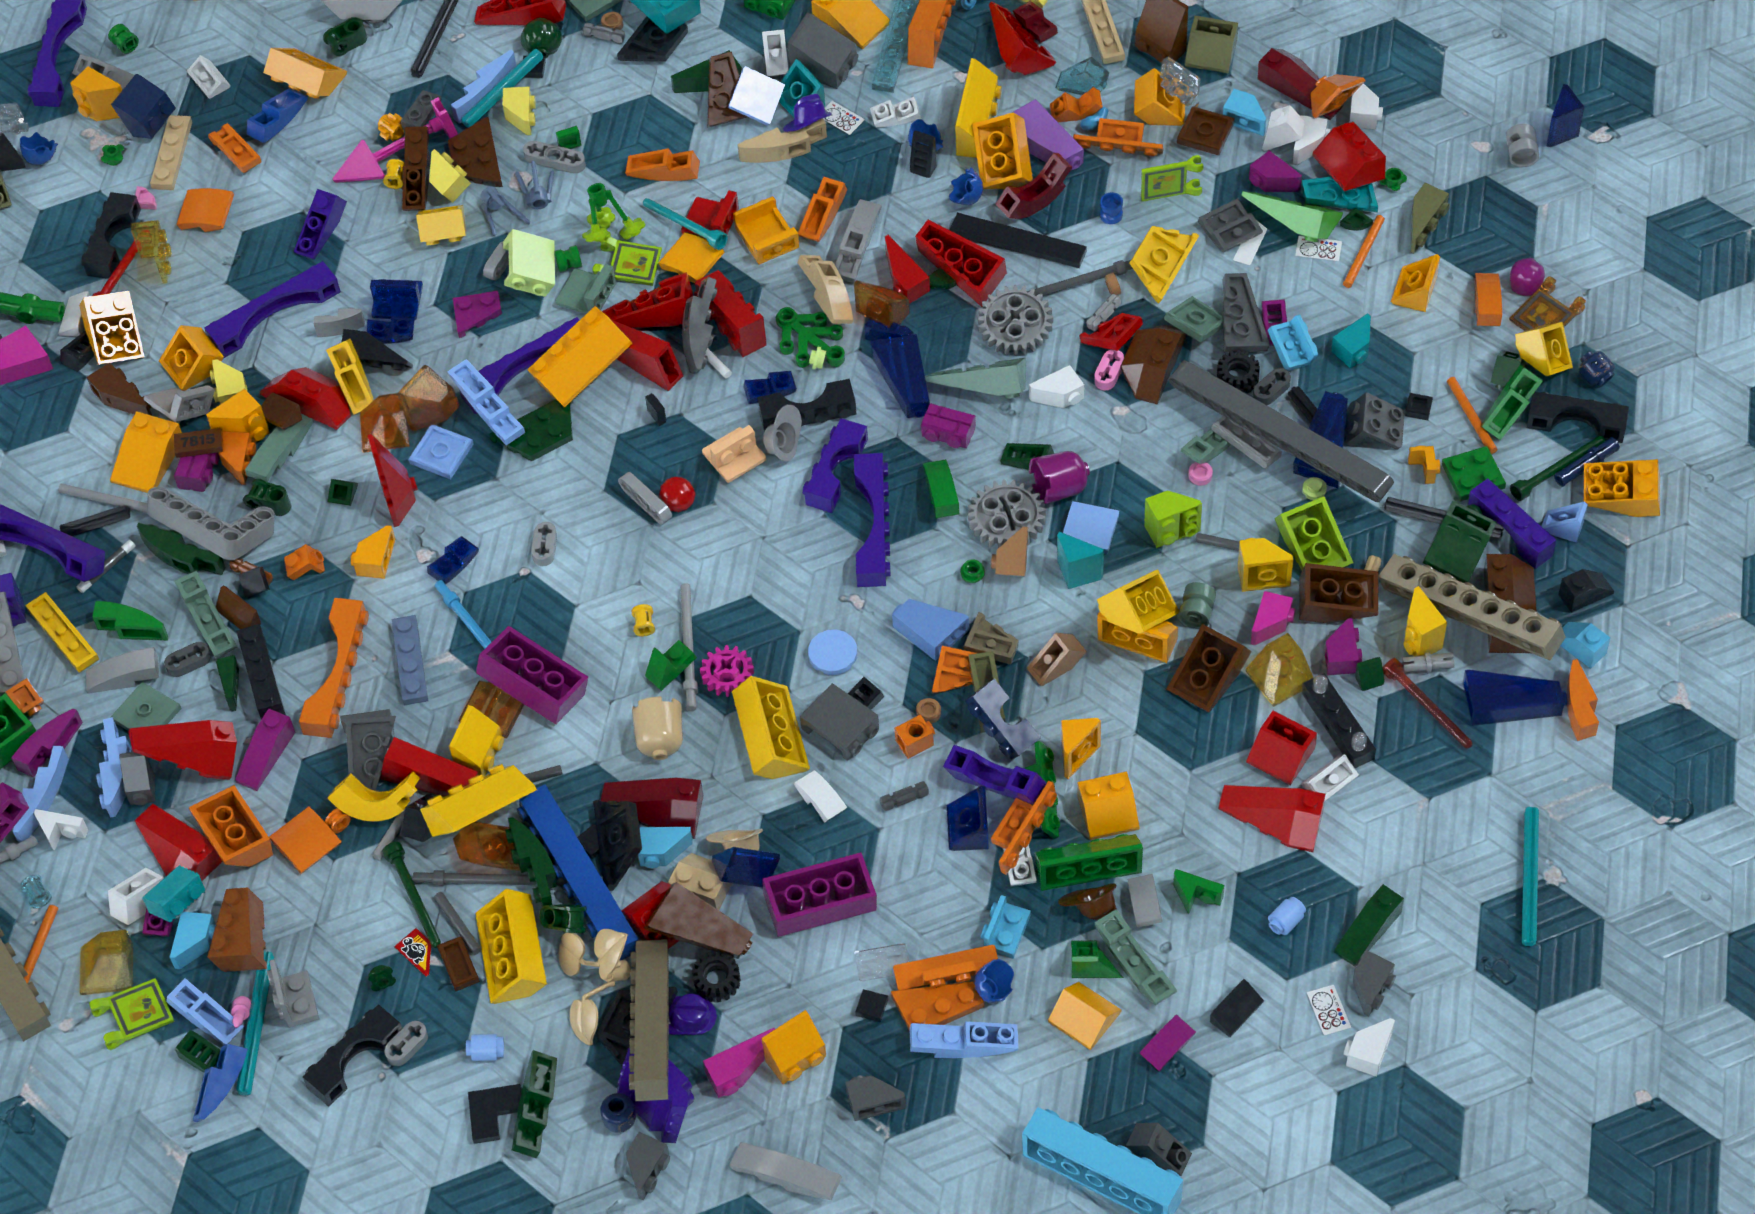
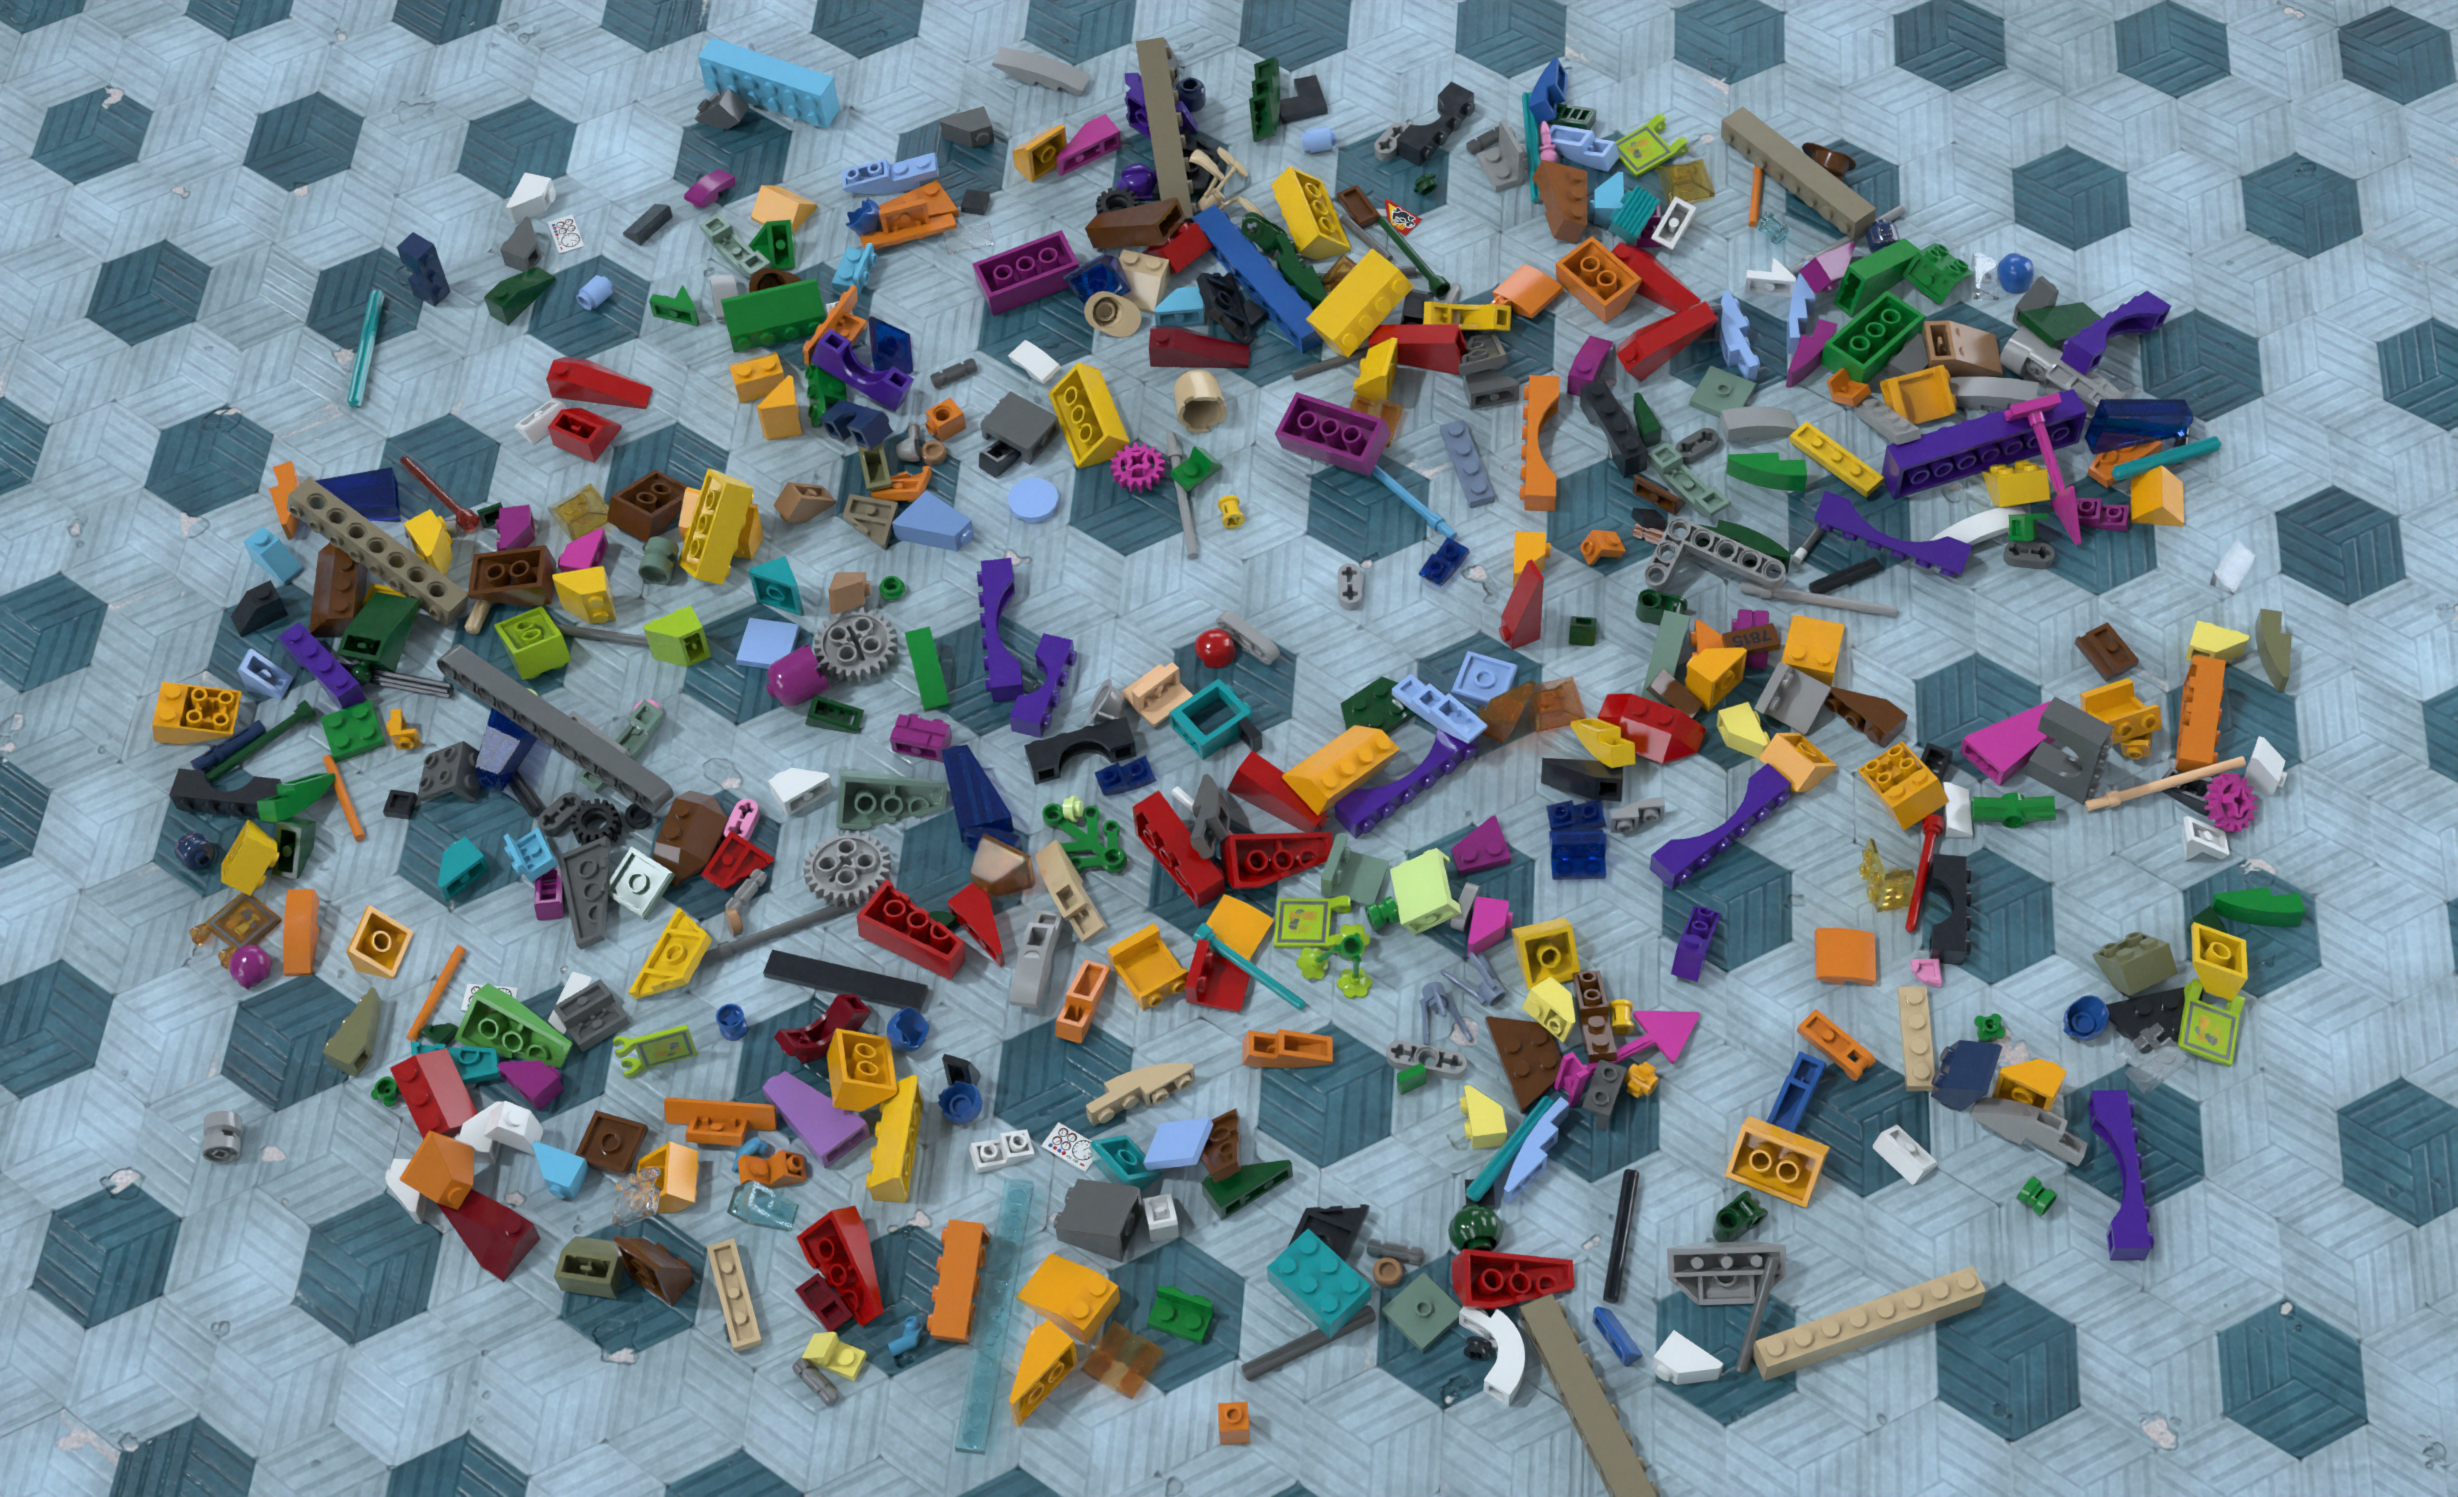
camera: 175 degrees right, 0 degrees up
dark purple piece [783,94,832,132] -> none
black piece [1302,673,1376,768] -> none
clear blue slope [1547,84,1584,147] -> none
none -> dark blue arch [396,232,451,307]
none -> light grey bar [896,421,921,462]
none -> teal window [1169,679,1253,760]
none -> dark grey axle [1466,126,1499,155]
none -> dark pink slope [1467,896,1513,957]

